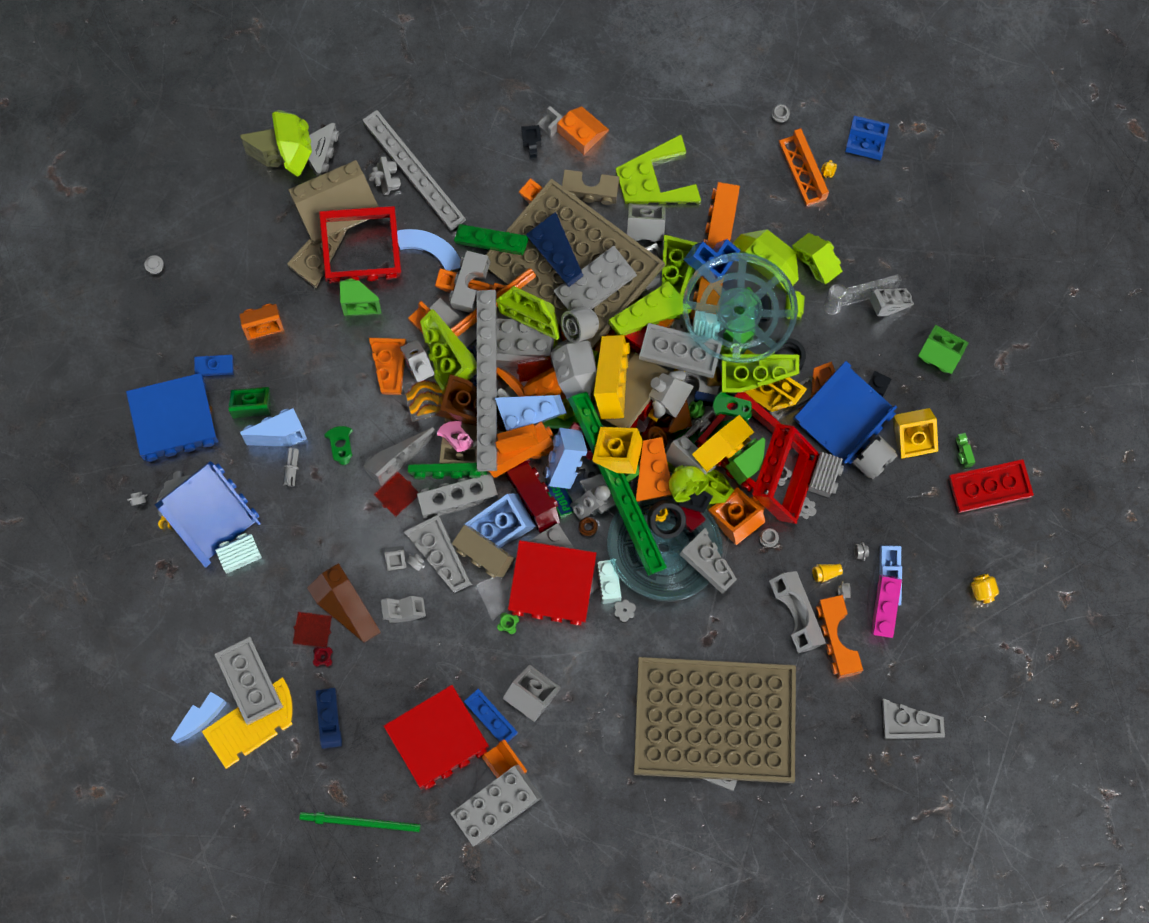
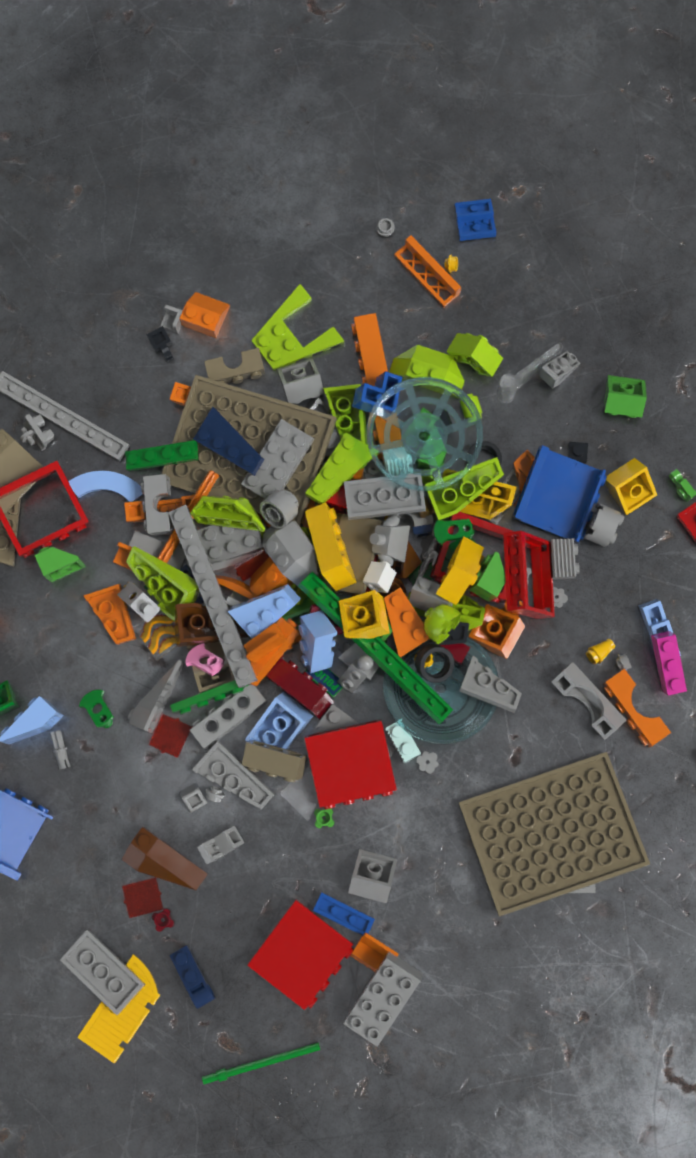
camera: 15 degrees left, 5 degrees up
light blue slope [171,692,227,743] -> none
light aqua brick [215,533,262,574] -> none
reddish brown plate [578,517,598,536] -> none
bright green plate [688,400,705,418] -> none
light grey plate [759,528,779,548] -> none
light grey plate [854,542,869,561] -> none
none -> white brick [363,561,396,593]

